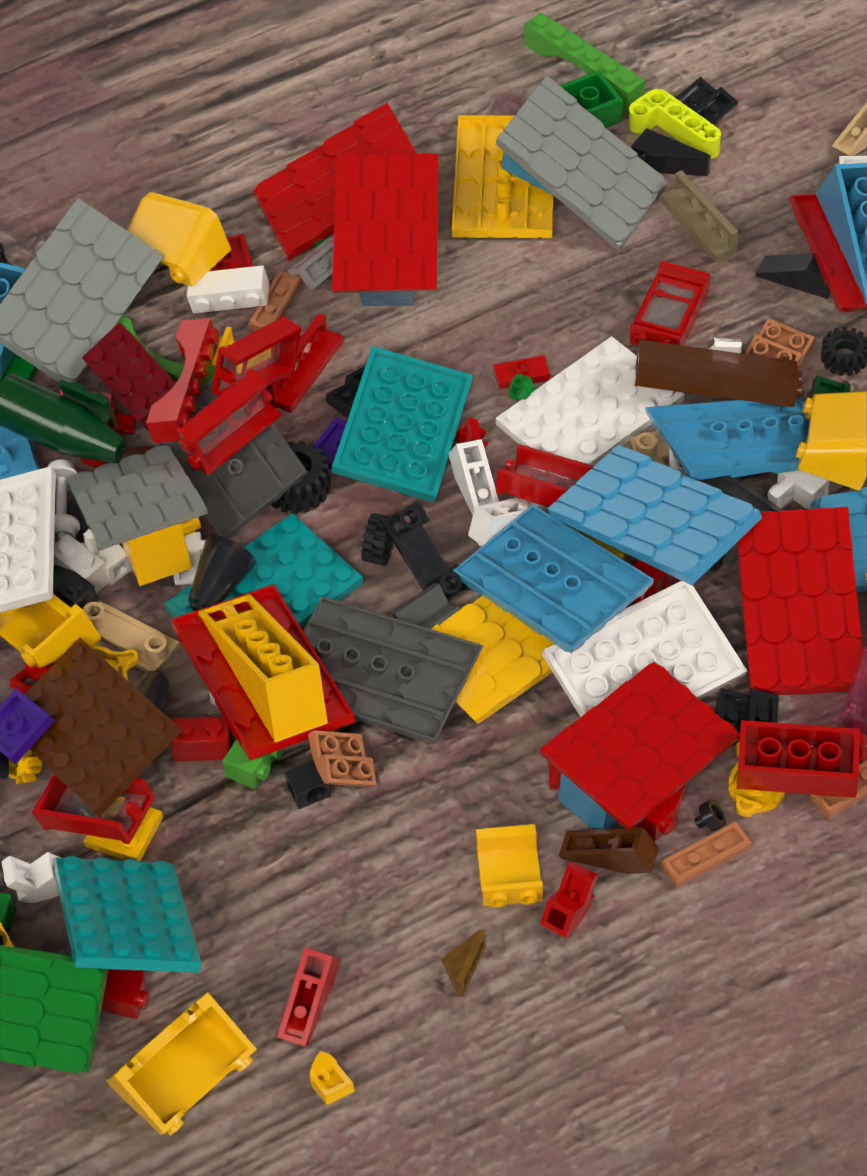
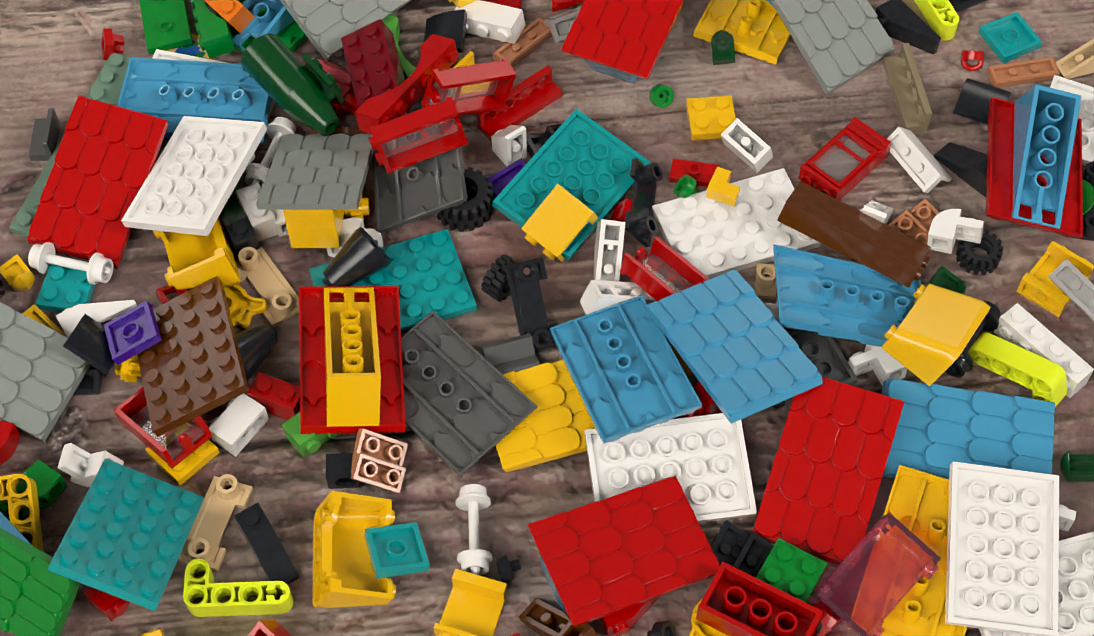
camera: 20 degrees right, 5 degrees up
none -> tan brick [178,474,253,572]
none -> neon yellow beam [183,559,294,617]
none -> white brick [209,393,269,457]
none -> black slope [234,503,299,585]
none -> yellow windscreen [312,491,396,609]
none -> teal plate [364,522,430,579]
none -> black slope [424,9,467,53]
none -> white piece [456,484,493,576]
none -> white slope [491,125,527,167]
none -> black tile [495,554,521,583]
none -> yellow panel [521,184,598,262]
none -> black brick [625,158,663,248]
none -> green tile [649,84,674,108]
none -> yellow plate [686,95,736,140]
none -> yellow piece [706,167,740,207]
none -> dark green plate [711,30,735,65]
none -> white brick [721,118,773,173]
none -> green brick [756,538,827,603]
none -> white panel [887,127,952,193]
none -> white brick [927,209,984,254]
none -> black slope [953,78,1011,125]
none -> red tile [961,50,985,71]
none -> teal plate [978,12,1043,63]
none -> nougat tile [986,57,1060,88]

